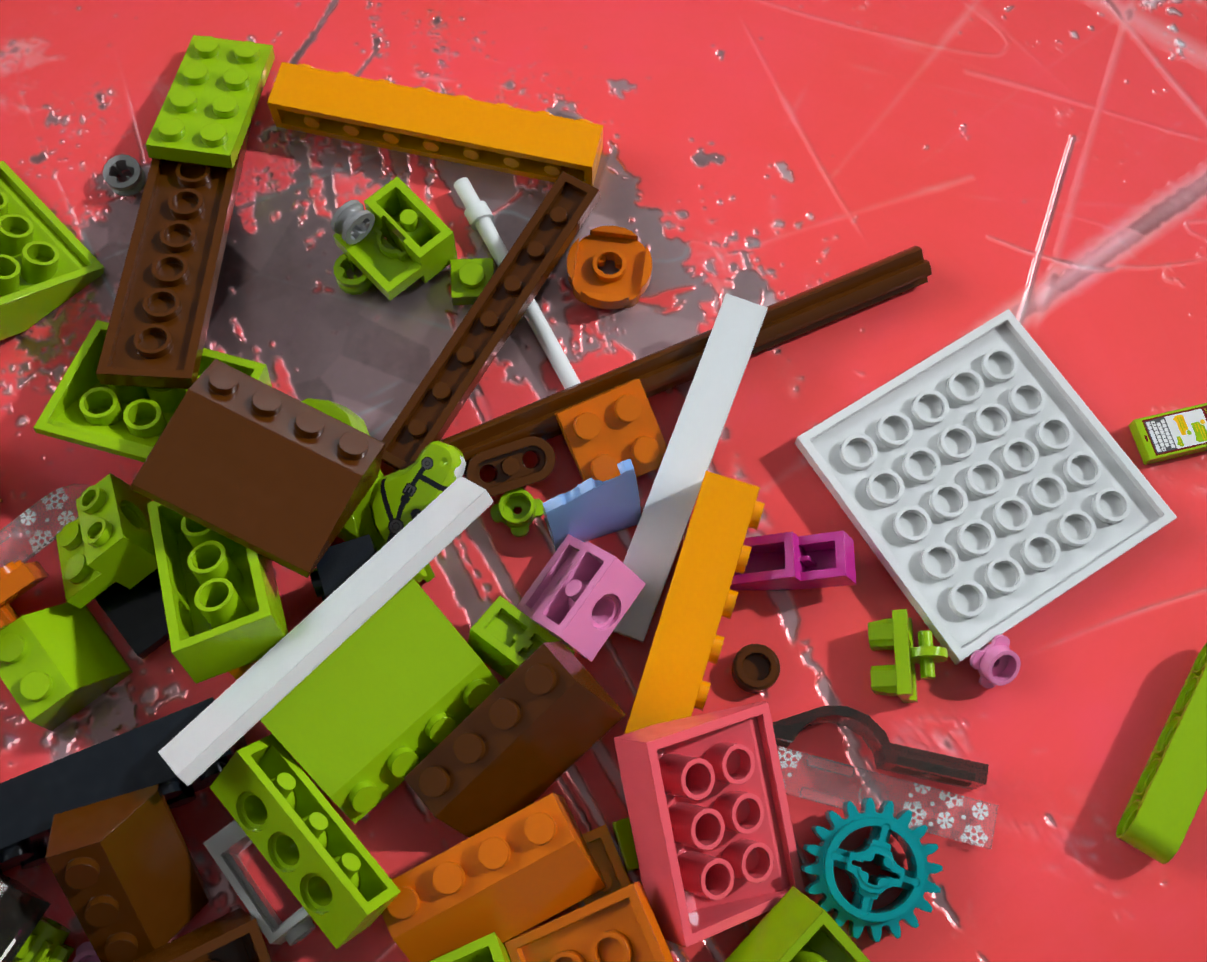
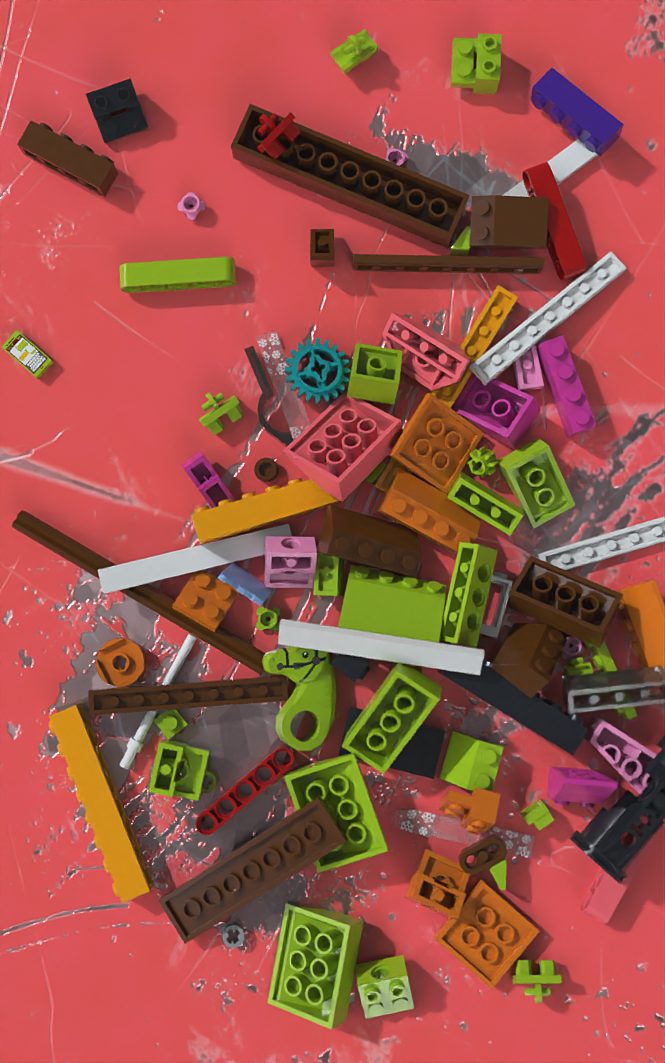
camera: 120 degrees left, 15 degrees up
lime brick [56,473,158,609] -> none
reddish brown slope [131,359,385,578] -> none
lime plate [145,35,275,168] -> none
light grey bush [330,200,375,245] -> none
reddish brown plate [465,436,555,496] -> none
white plate [794,309,1177,665] -> none
bright pink plate [970,635,1021,688] -> none
none -> red beam [196,745,295,835]

